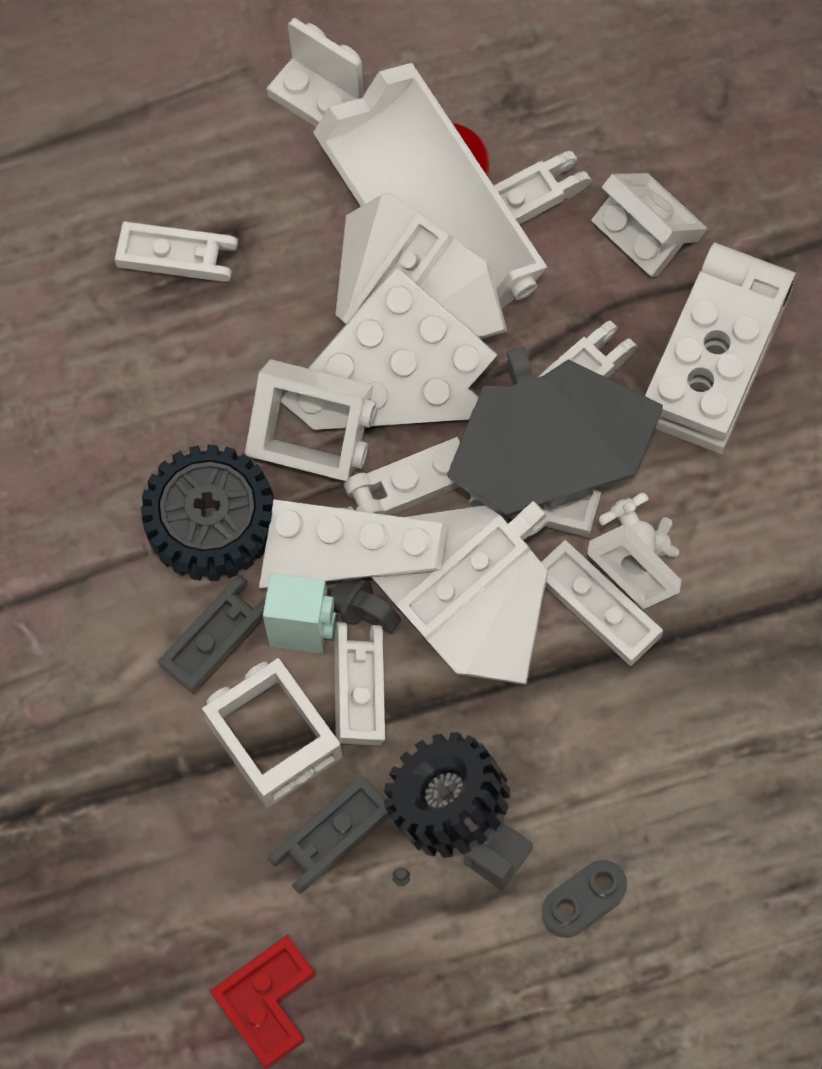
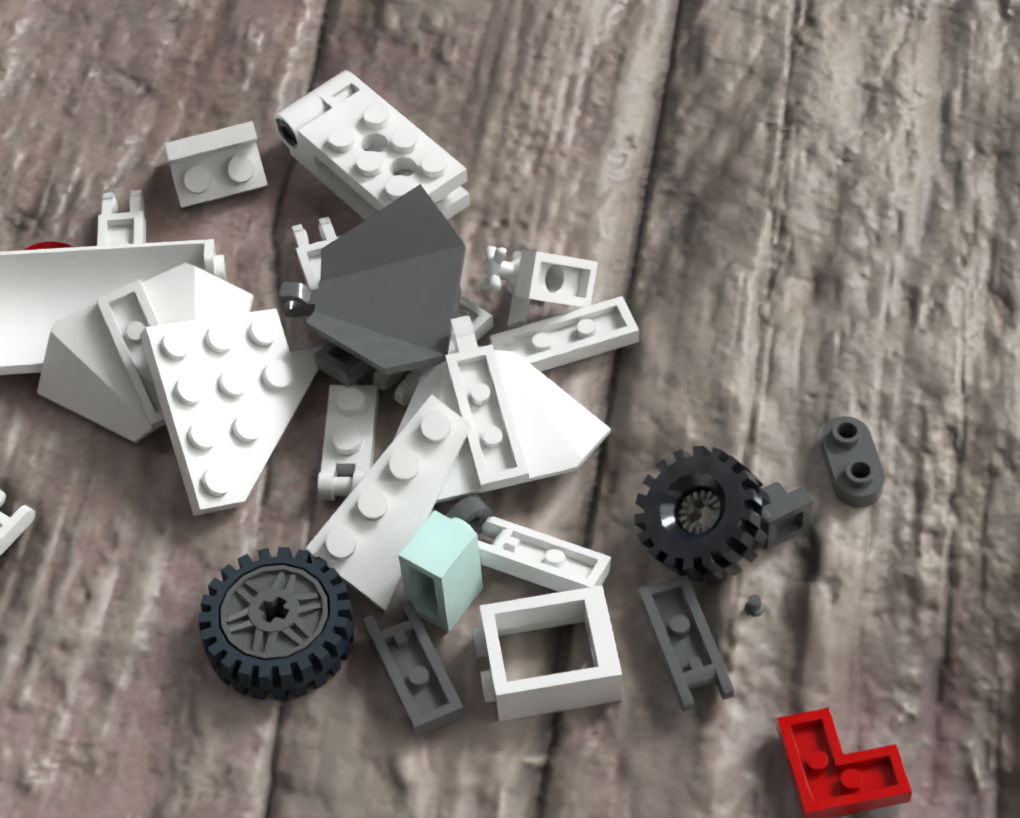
camera: 65 degrees left, 15 degrees down
white window [245,359,376,481] -> none

